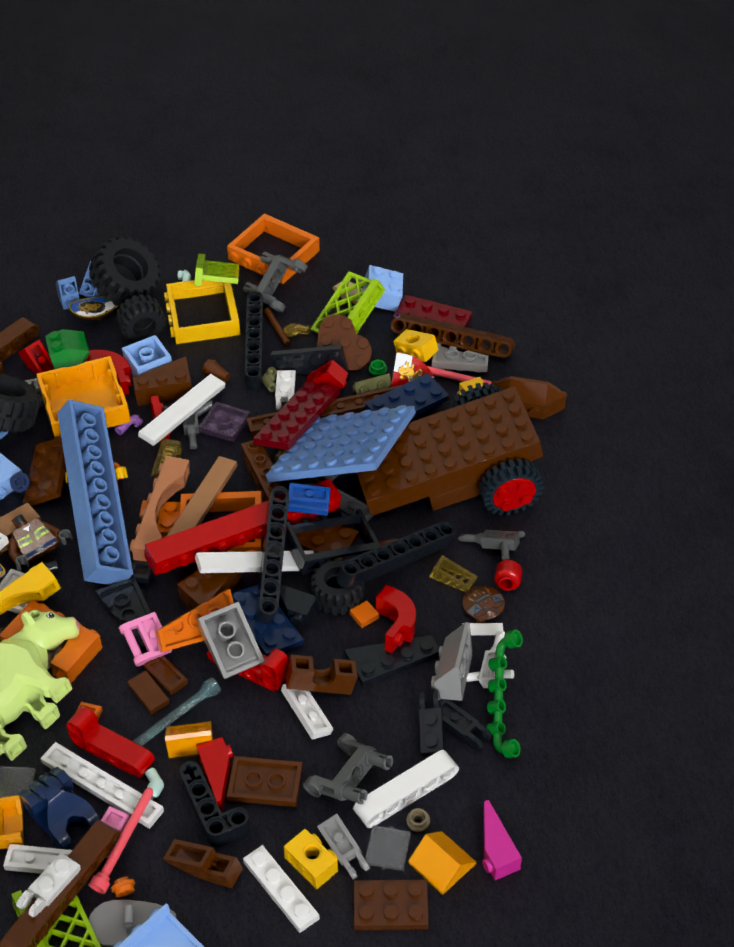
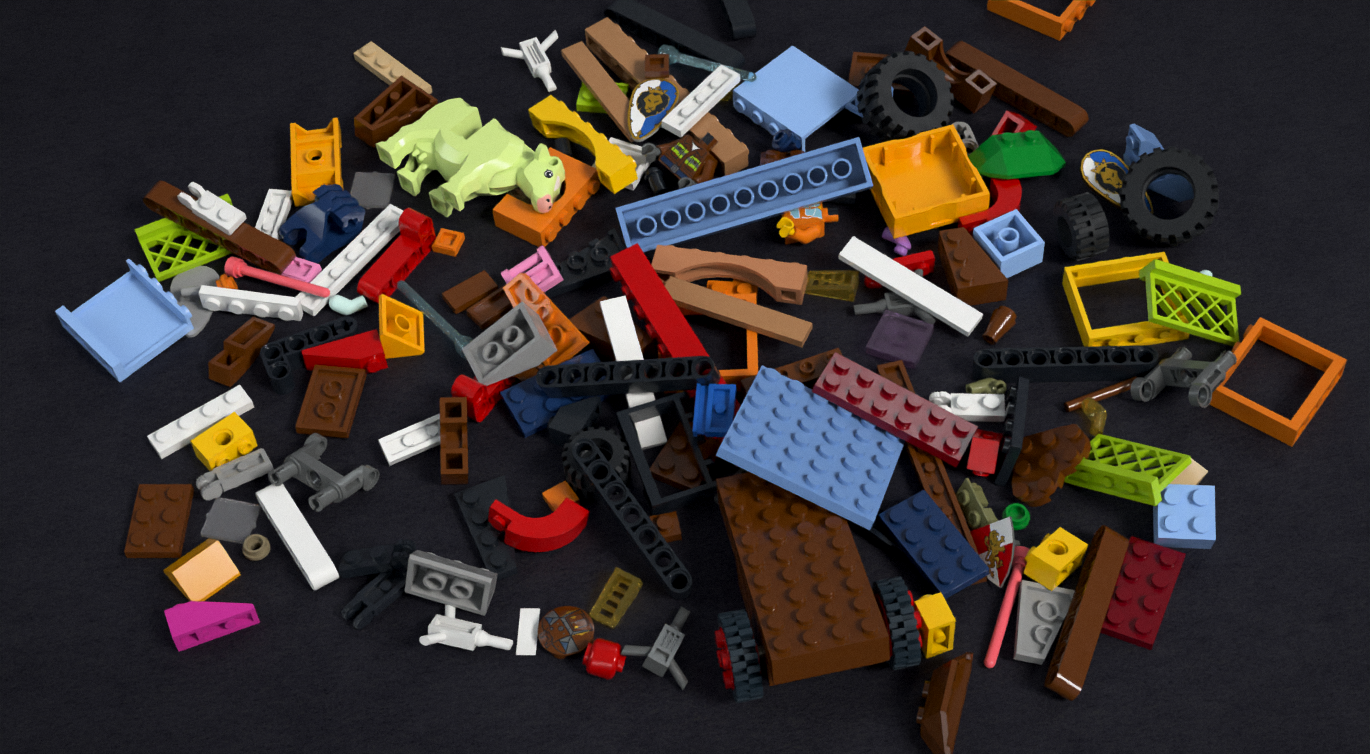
camera: 95 degrees right, 5 degrees up
green bar [486,629,523,758] -> none
none -> white plate [199,285,303,321]

